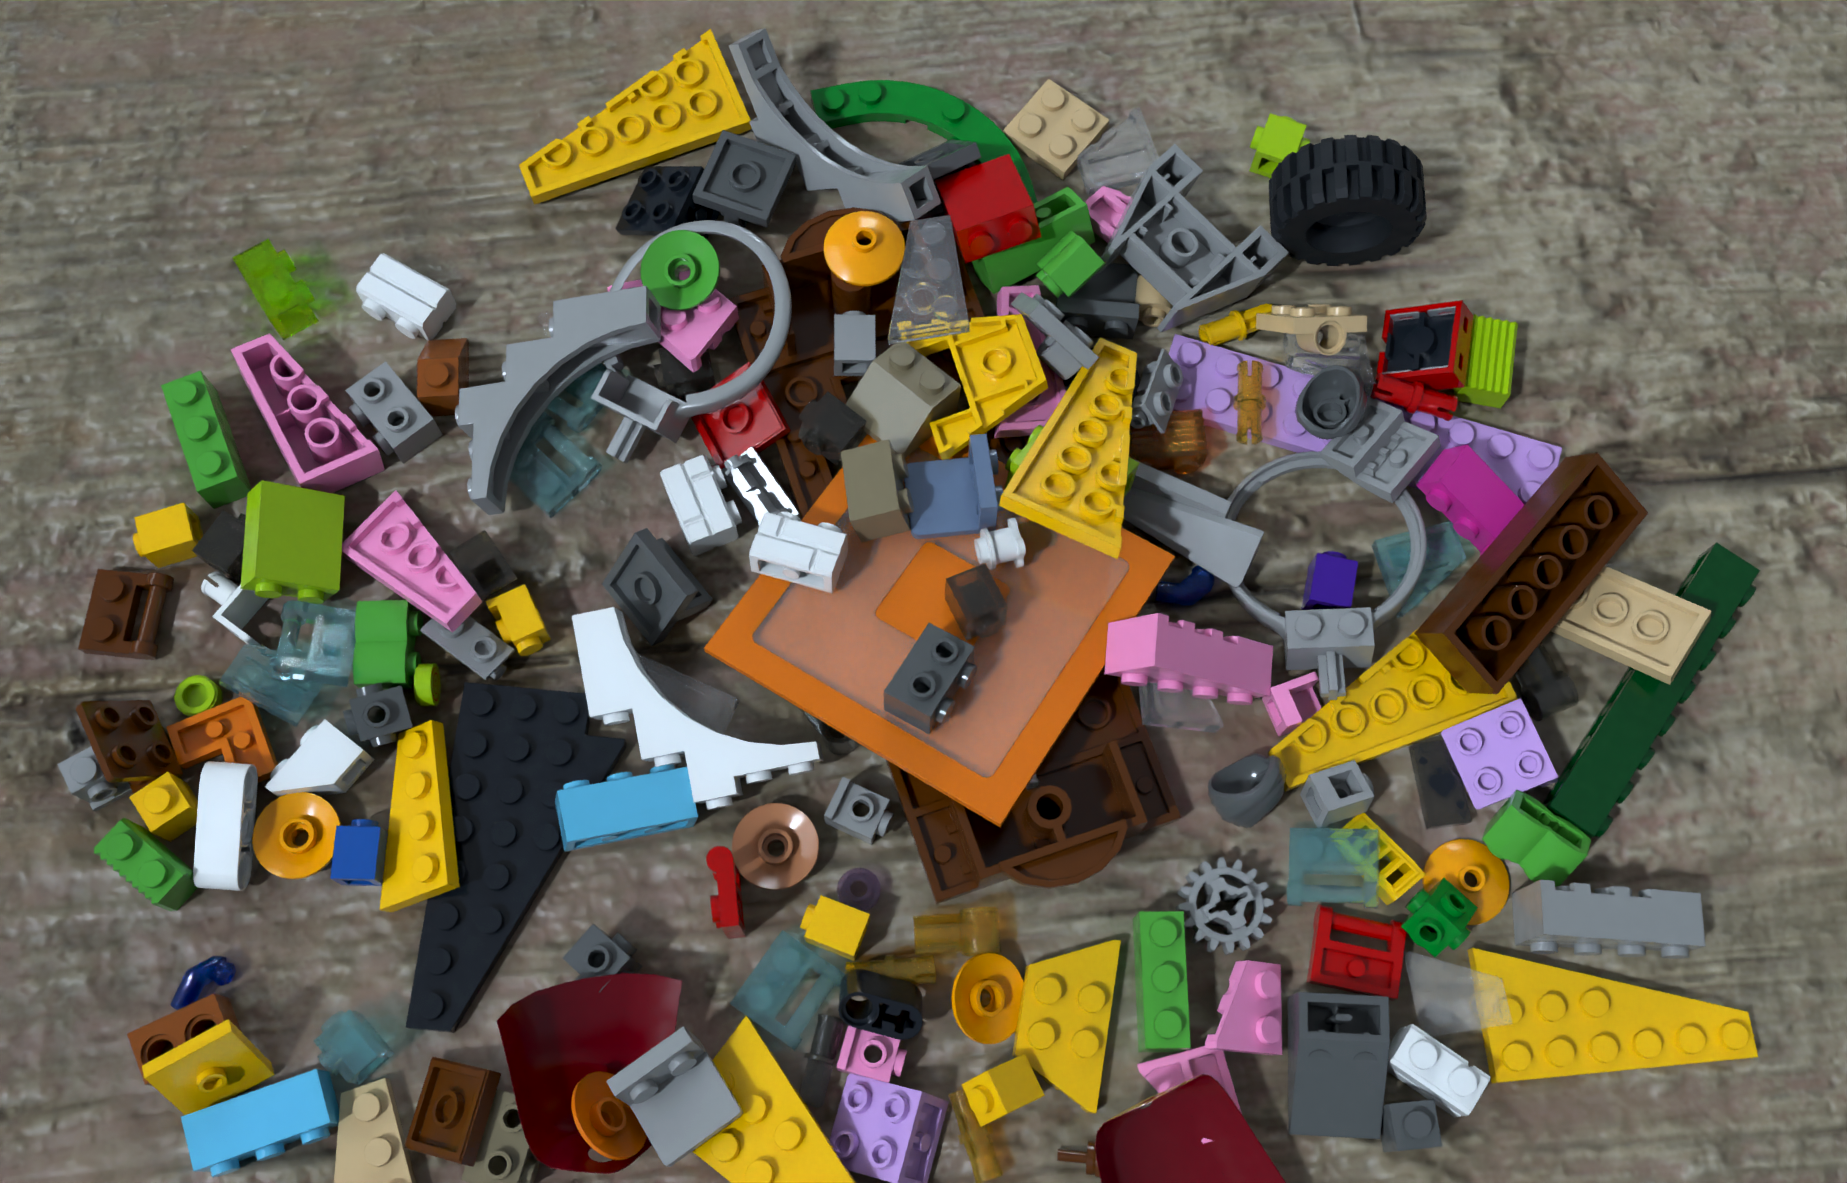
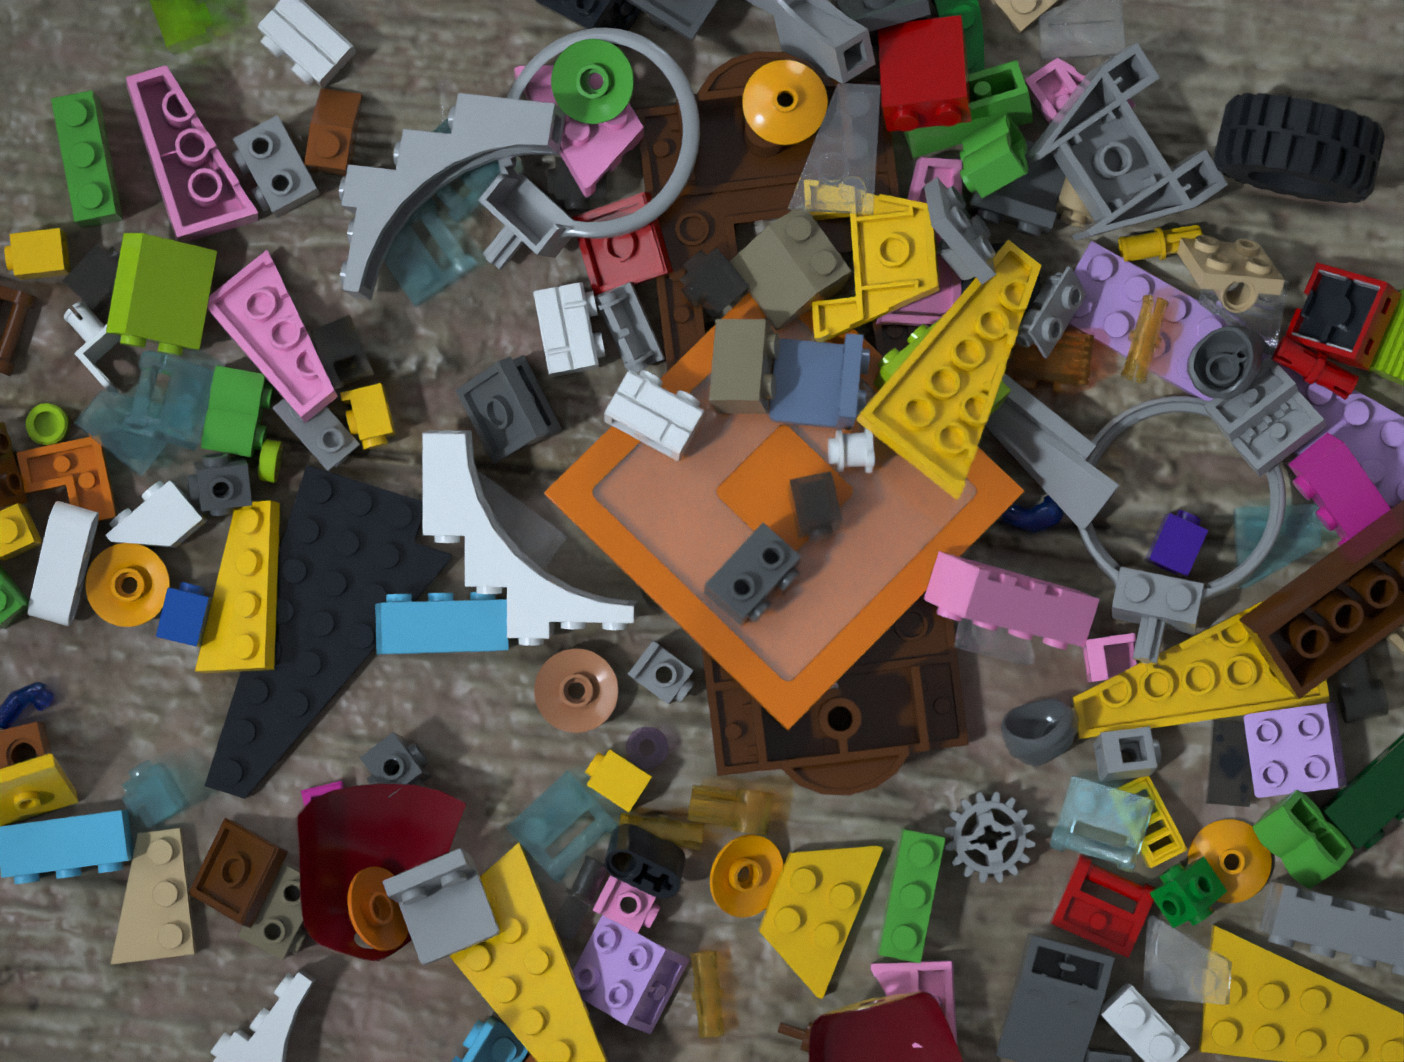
camera: 15 degrees right, 15 degrees up
red plate [706,846,746,939] -> none
light grey brick [834,311,876,376] -> none
yellow brick [961,1054,1045,1127] -> none
bright pink wing [1205,960,1282,1055] -> none
lime brick [1249,113,1310,178] -> none

